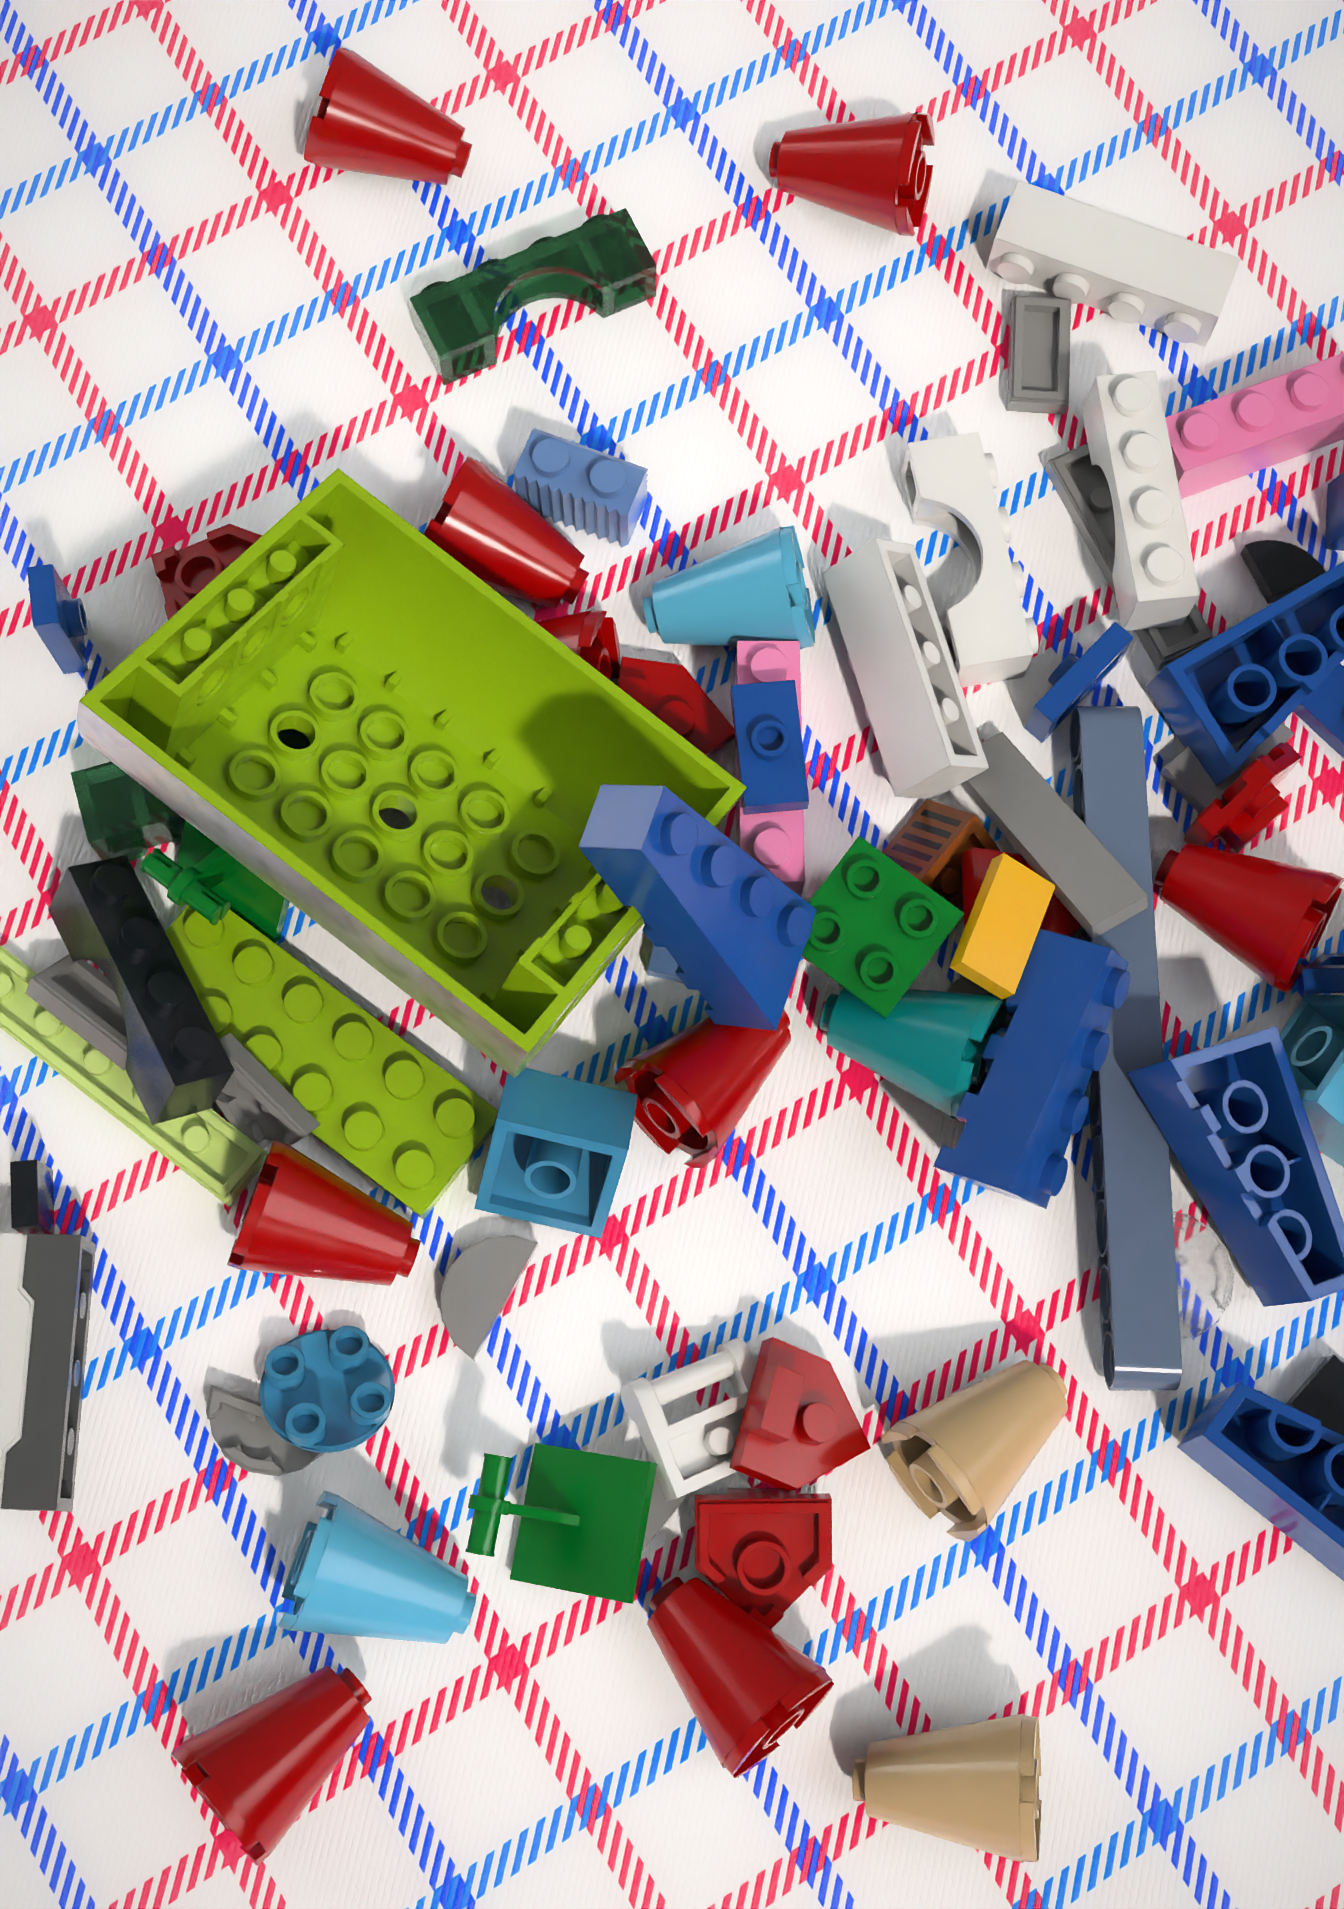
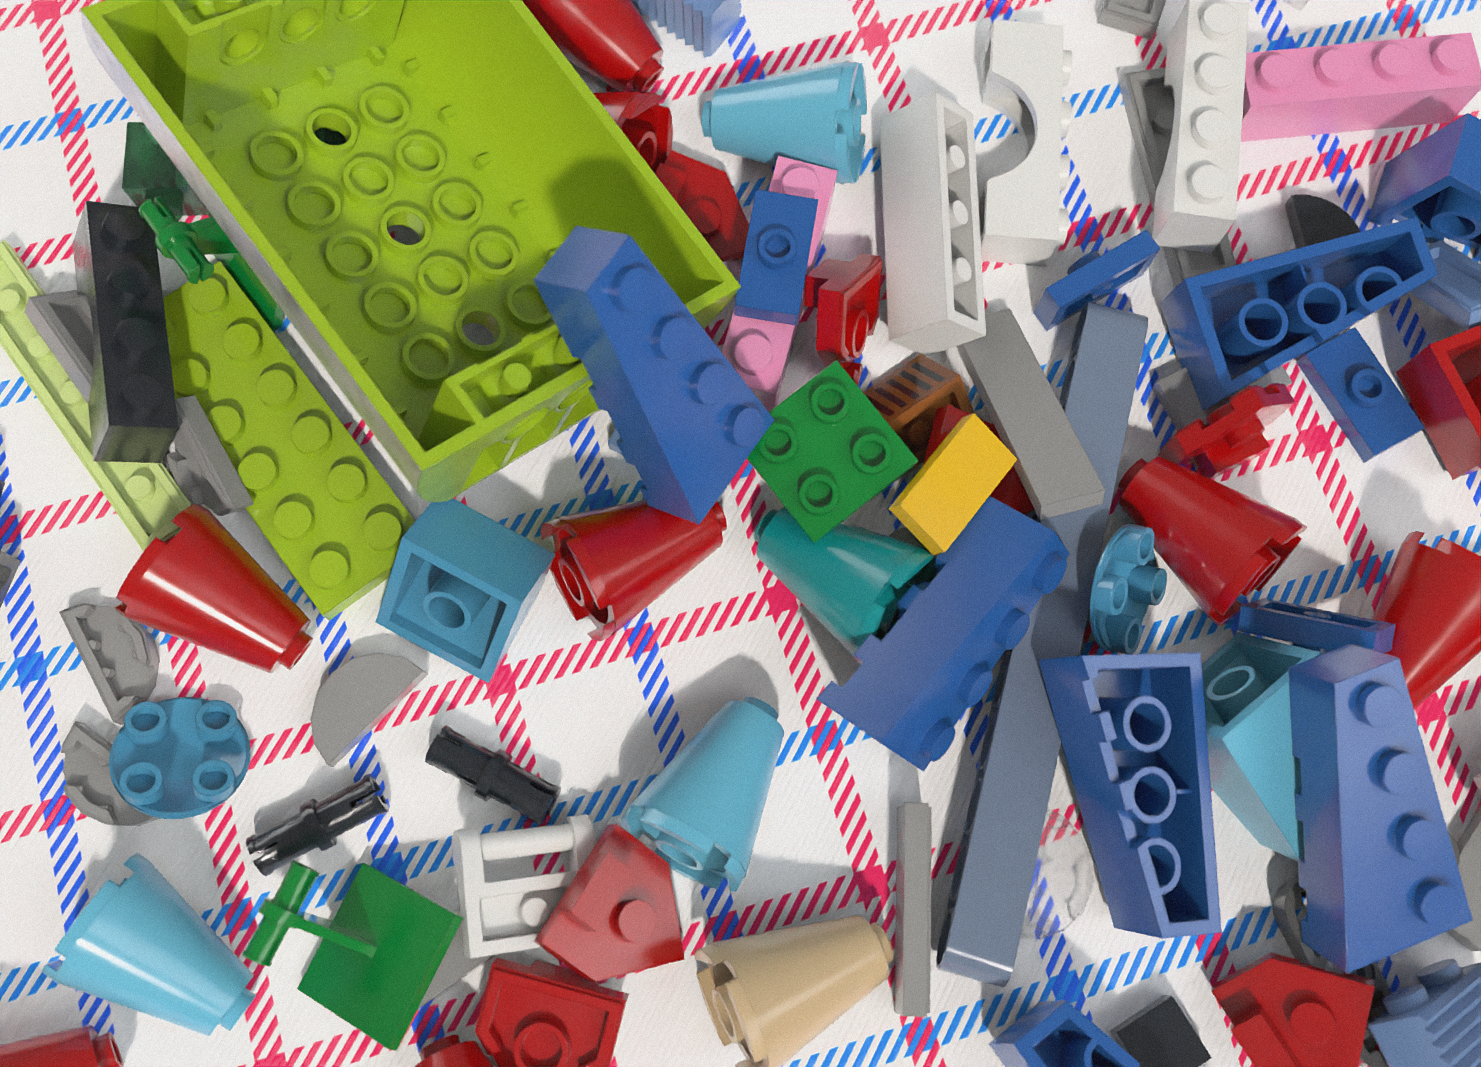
camera: 15 degrees right, 0 degrees up
none -> light grey tile [59,603,160,725]
none -> black pin [246,773,389,877]
none -> black pin [425,725,562,826]
none -> medium azure cone [620,696,784,892]
none -> red plate [804,253,883,386]
none -> light grey tile [894,802,932,1017]
none -> dark azure dish [1090,524,1167,654]

